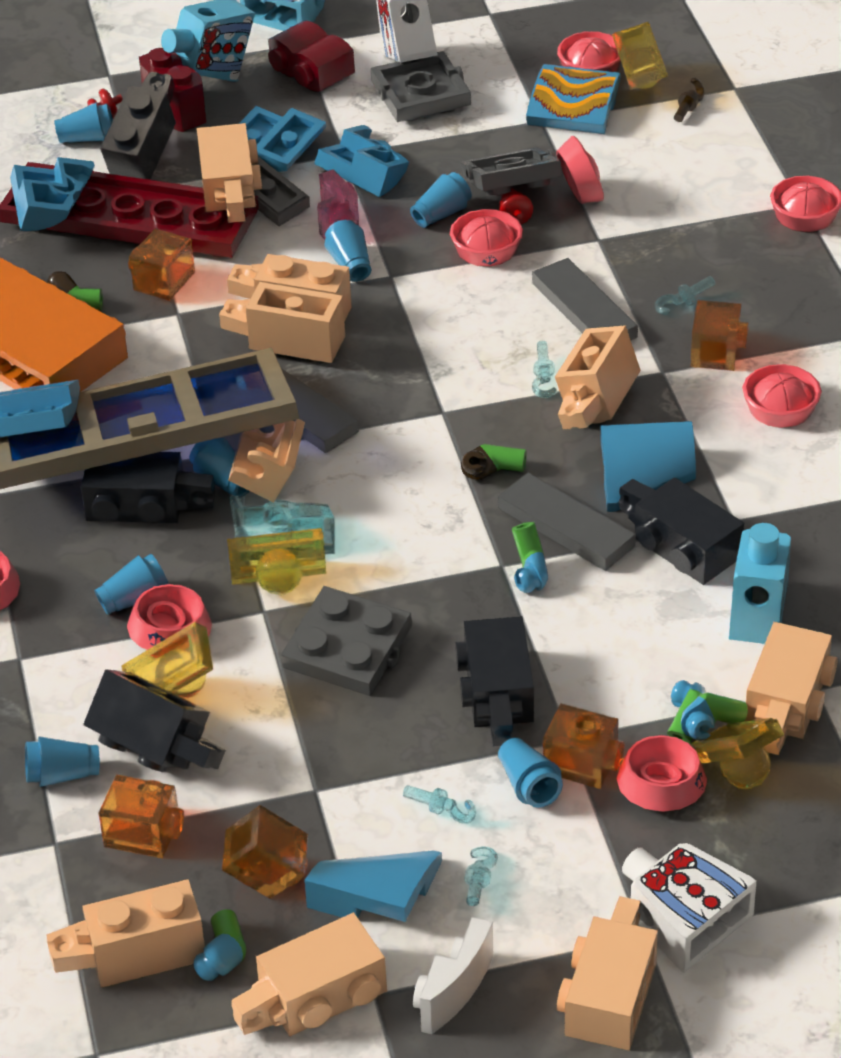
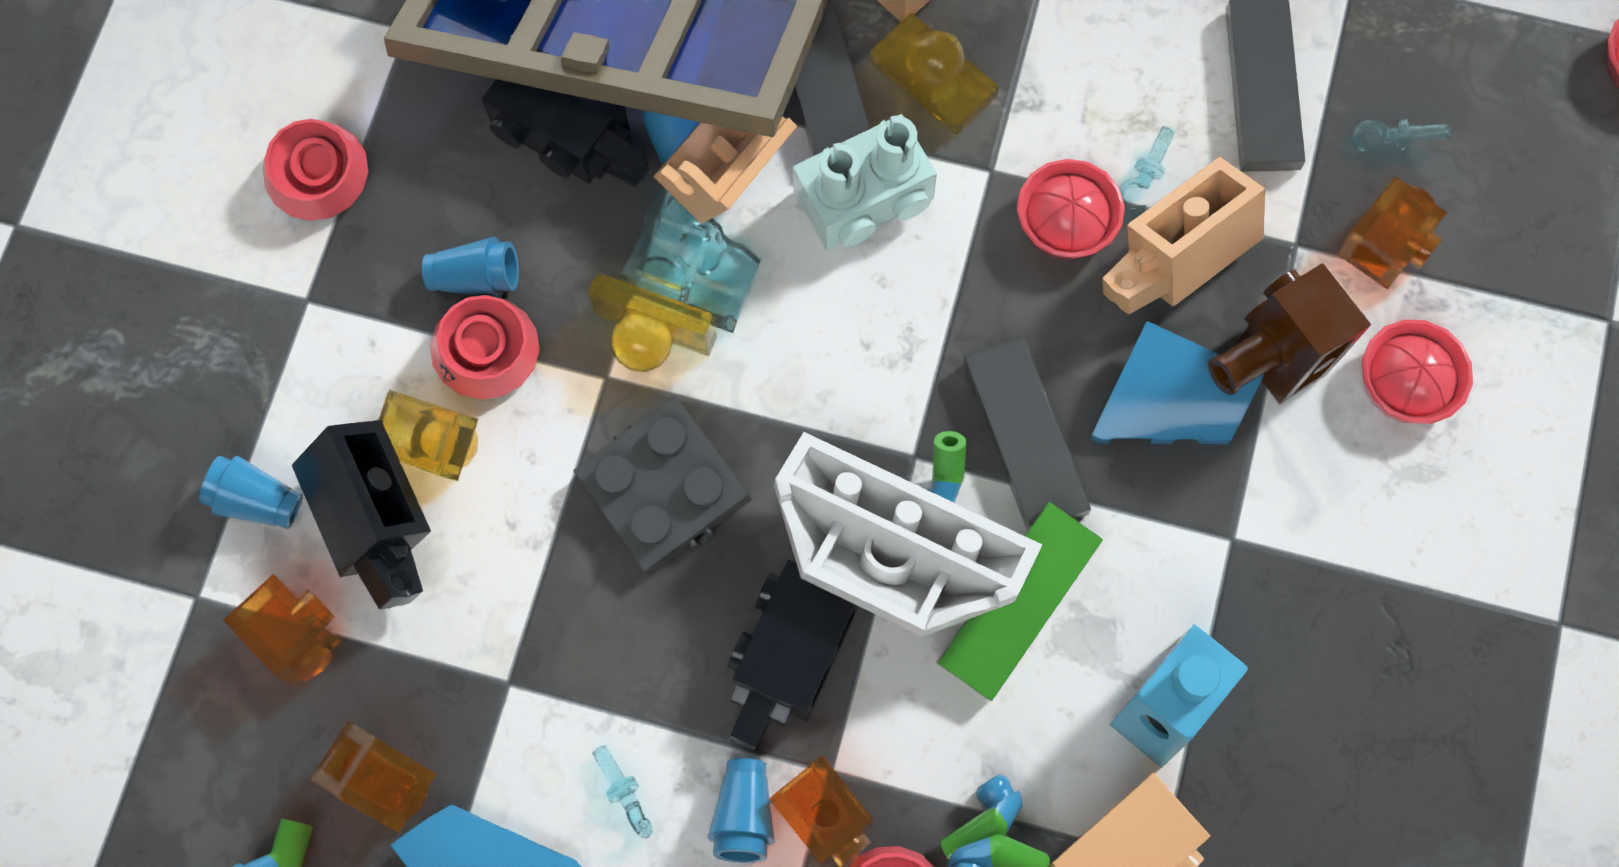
camera: 30 degrees right, 30 degrees up
light nougat hinge [46,879,205,988] -> none
arm [461,444,527,480] -> none
black hinge [619,477,745,585] -> none
none -> white wedge [774,432,1042,637]
none -> light aqua brick [792,114,937,251]
none -> clear yellow tile [870,12,999,135]
none -> bright green tile [936,502,1103,701]
none -> coral hat [1017,159,1125,261]
none -> reddish brown brick [1208,263,1372,404]

